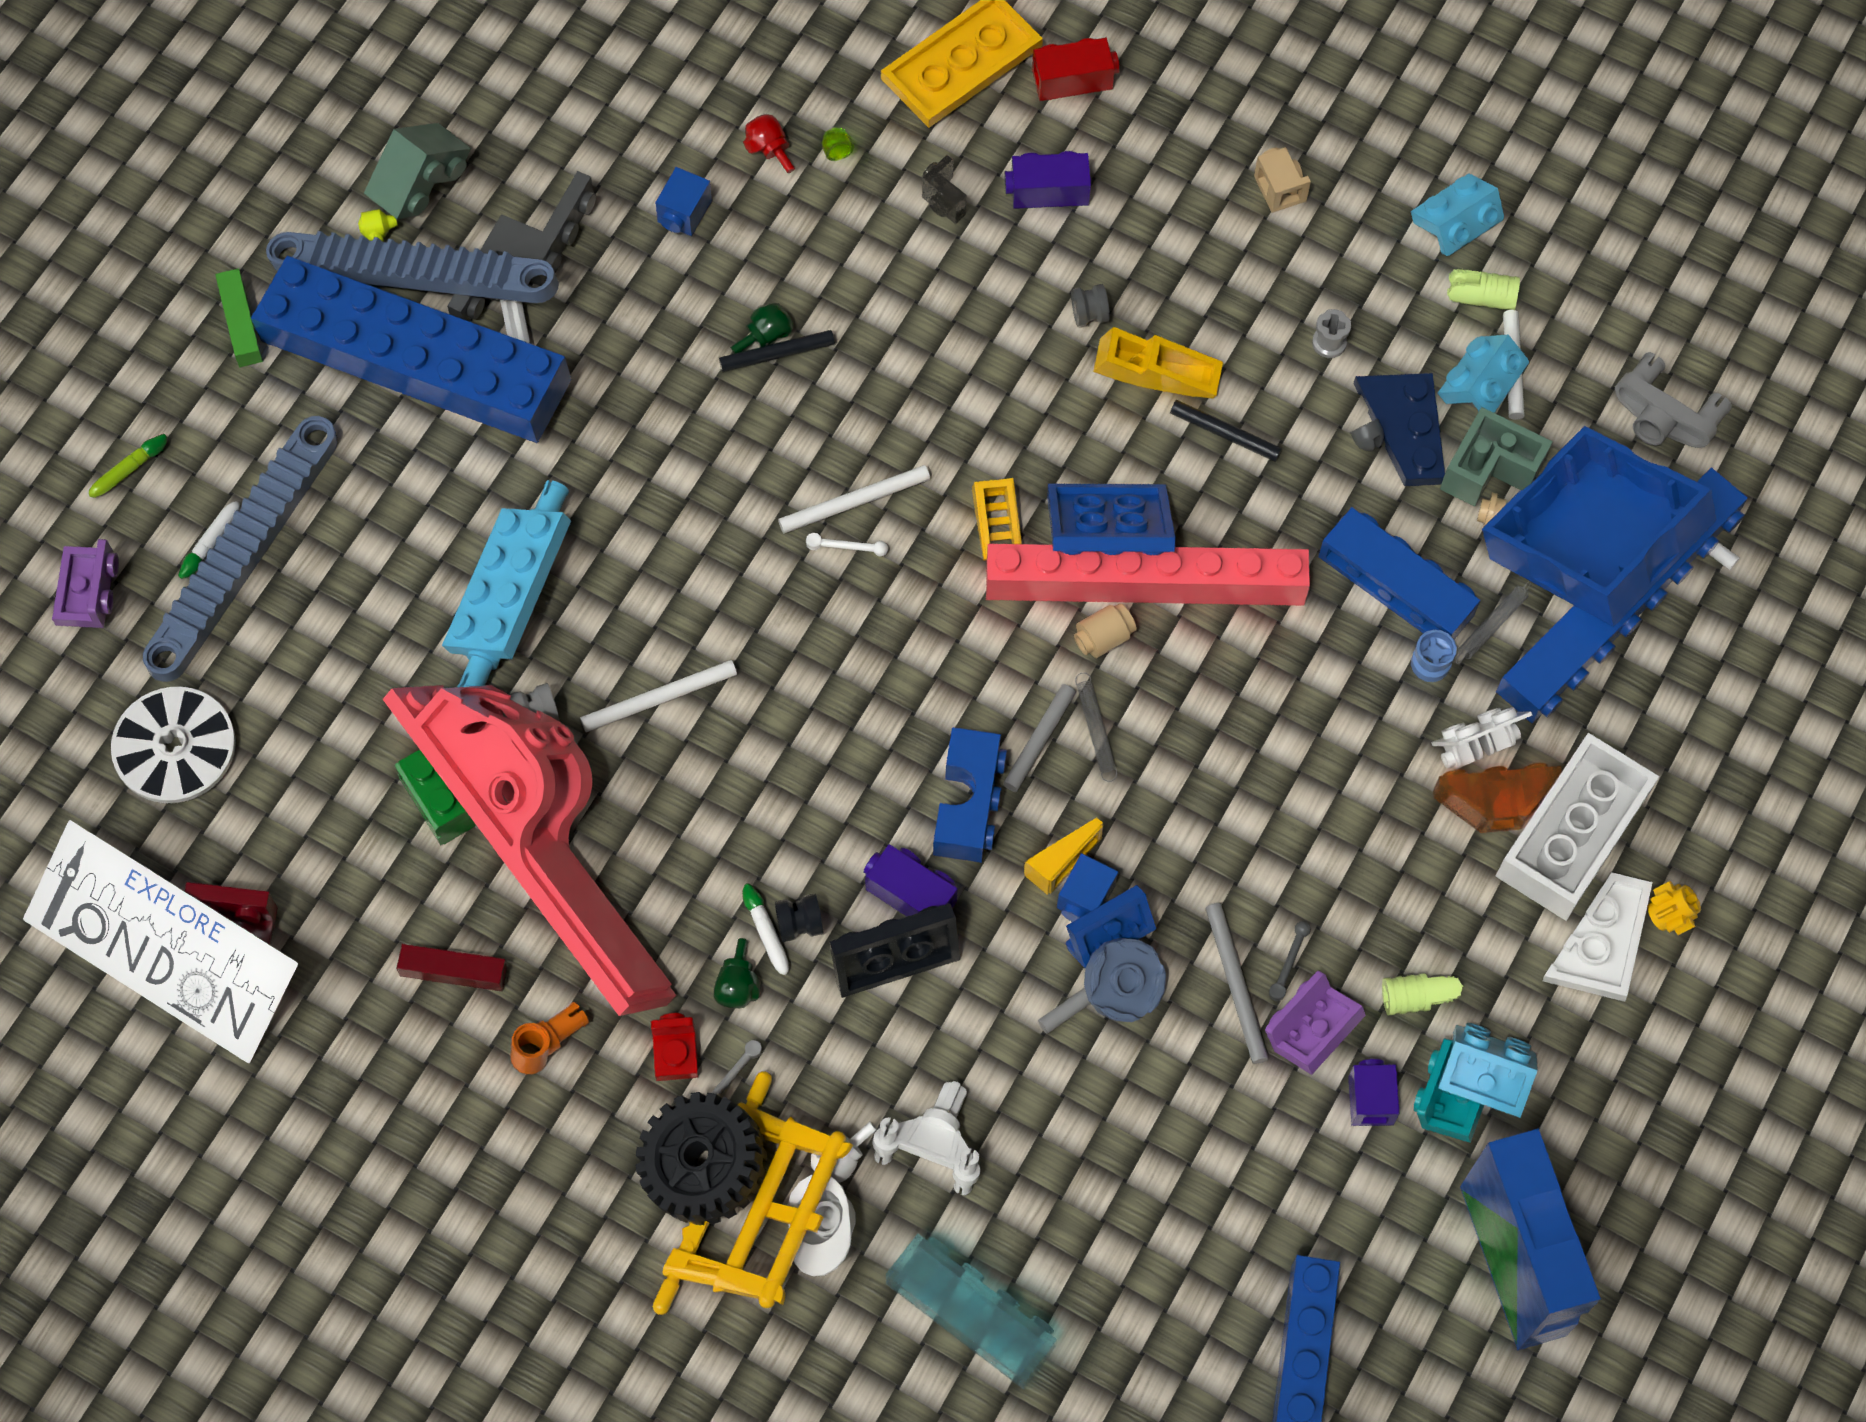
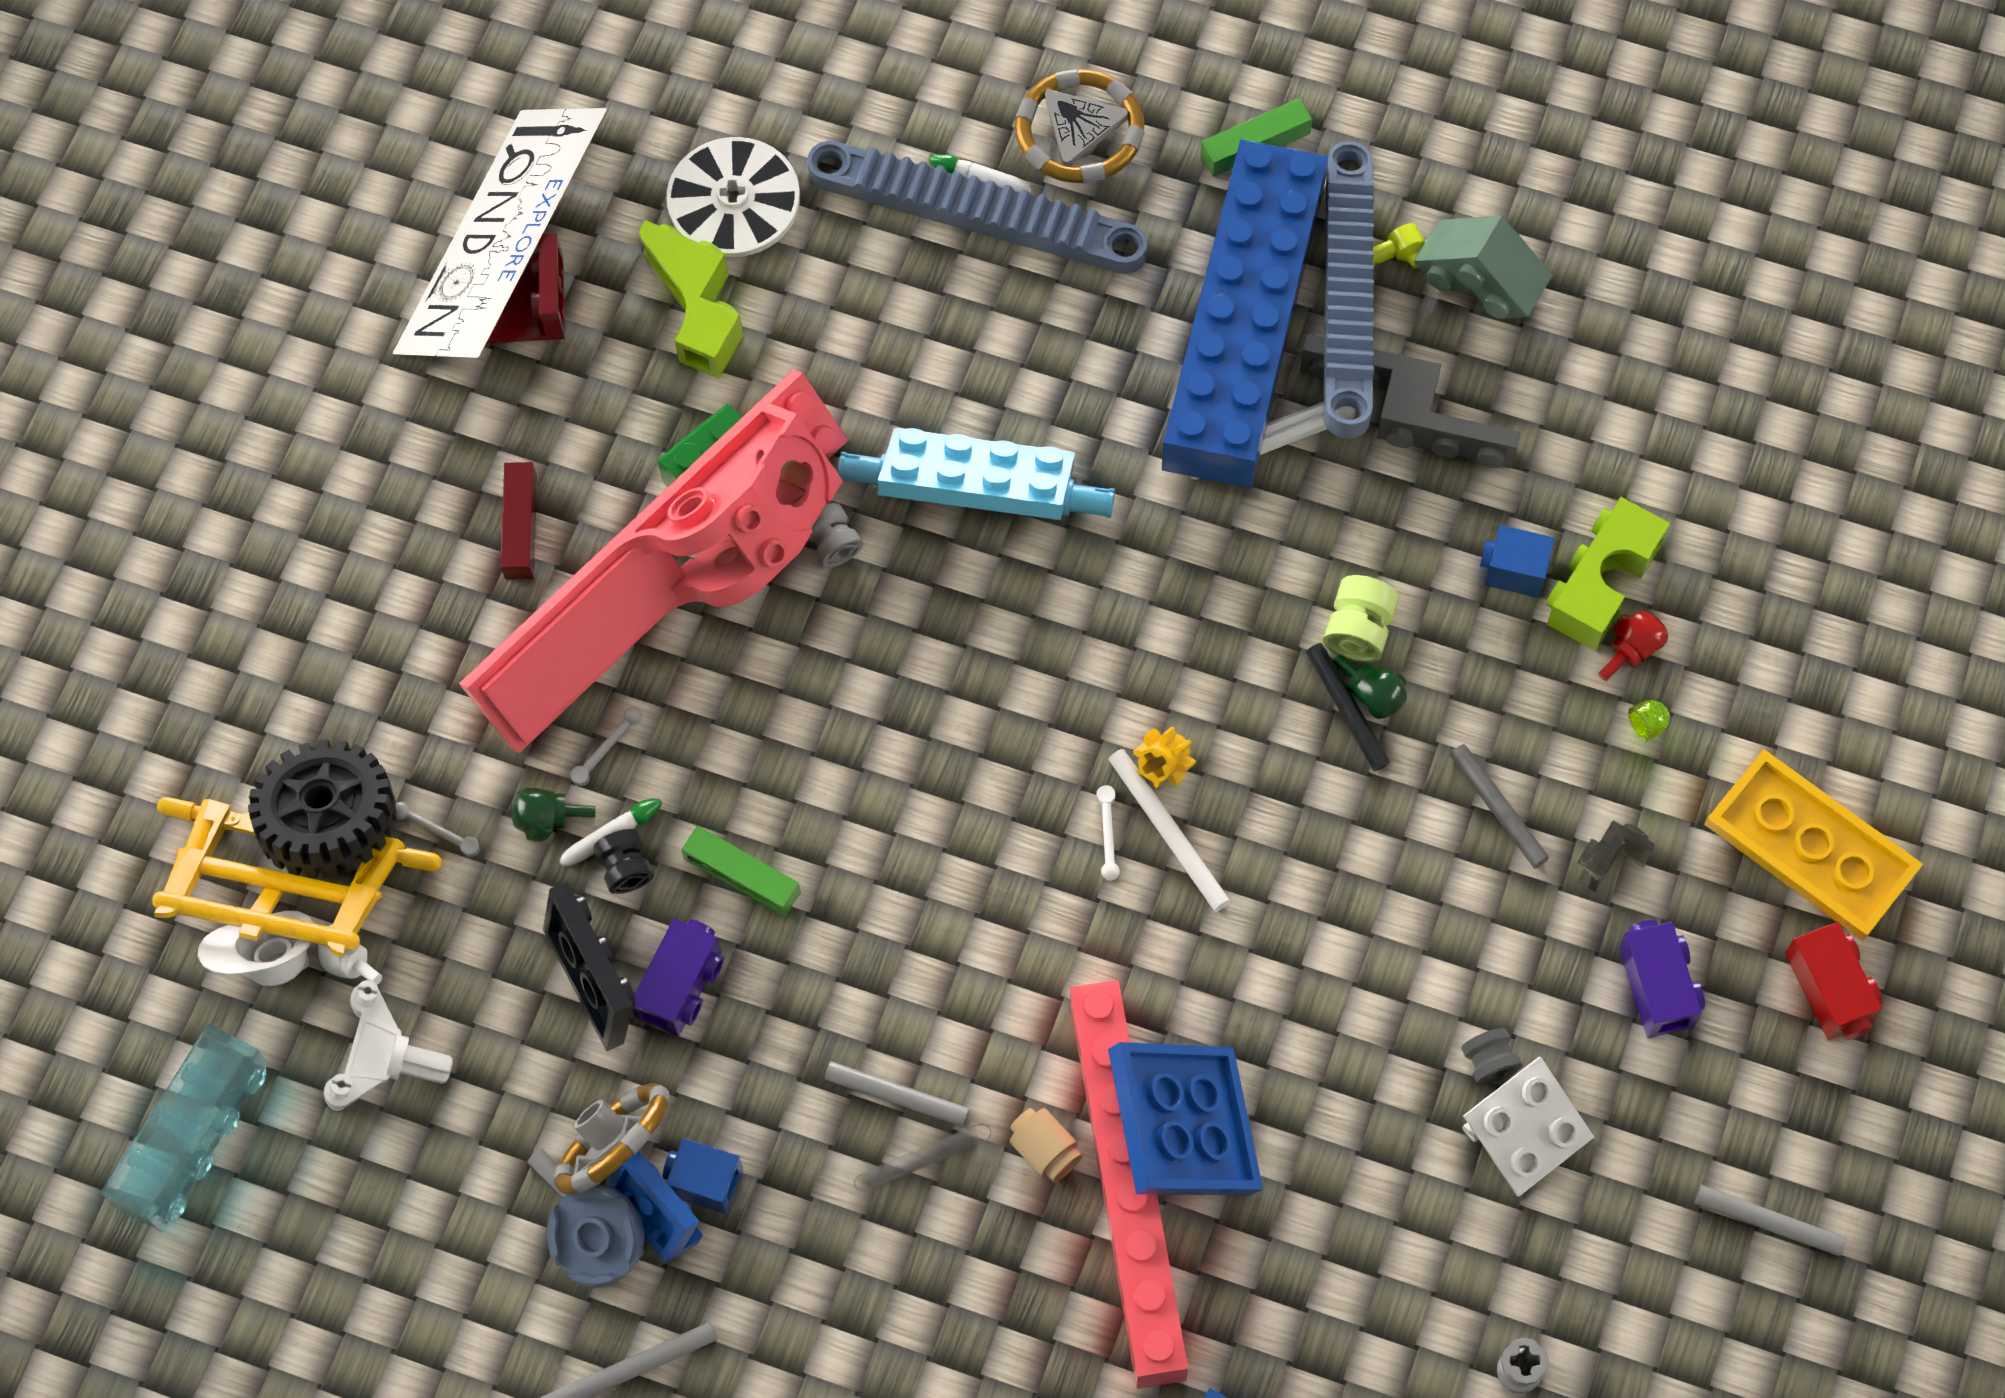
camera: 85 degrees right, 0 degrees up
medium lavender bracket [52,539,119,628] -> none
lime piece [89,434,167,498] -> none
orange pin [510,1002,589,1074] -> none
white bar [580,660,737,732] -> none
red bracket [651,1013,698,1081] -> none
blue arch [933,727,1007,863] -> none
yellow slope [972,478,1022,561] -> none
yellow slope [1024,817,1103,895] -> none
yellow slope [1093,327,1223,398] -> none
black bar [1170,399,1282,462] -> none
tan brick [1254,147,1311,213] -> none
none -> light grey piece [554,1083,669,1194]
none -> light grey hinge [570,707,642,787]
none -> lime arch [639,220,744,379]
none -> bright green piece [681,825,801,917]
none -> piece [1015,69,1145,184]
none -> yellow gear [1133,727,1196,788]
none -> yellowish green wheel [1323,575,1399,662]
none -> flat silver bar [1450,744,1549,869]
none -> white hinge [1463,1057,1594,1197]
none -> lime arch [1546,497,1670,651]
none -> light grey bar [1694,1185,1847,1257]

